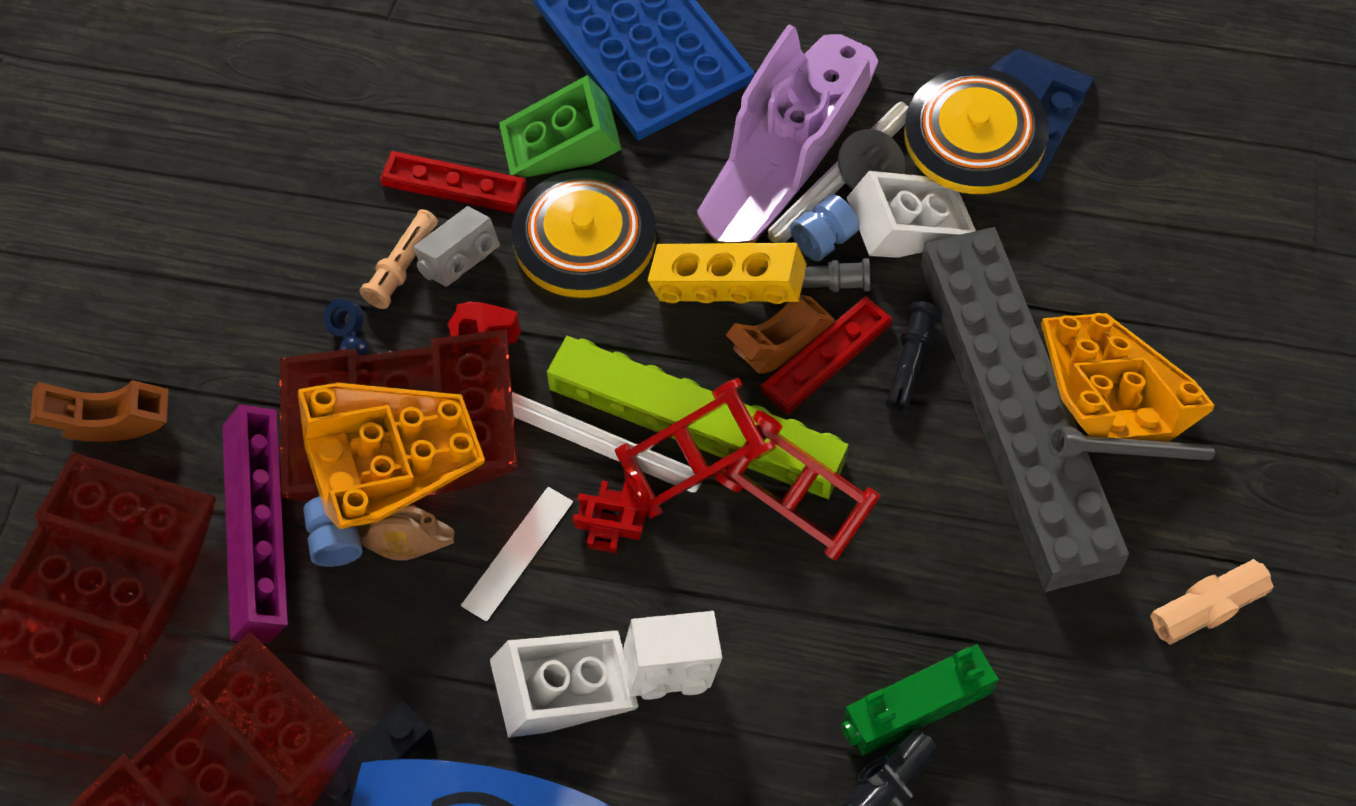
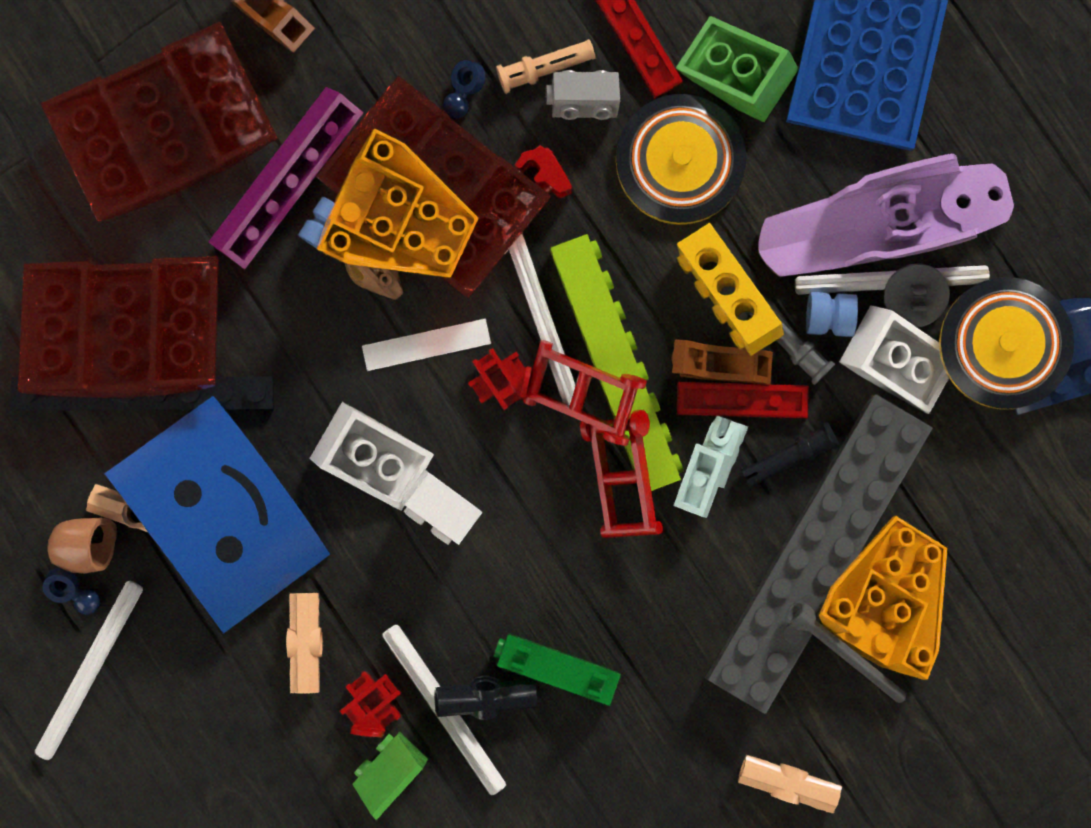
camera: 45 degrees right, 25 degrees up
none -> light aqua plate [673,415,748,518]

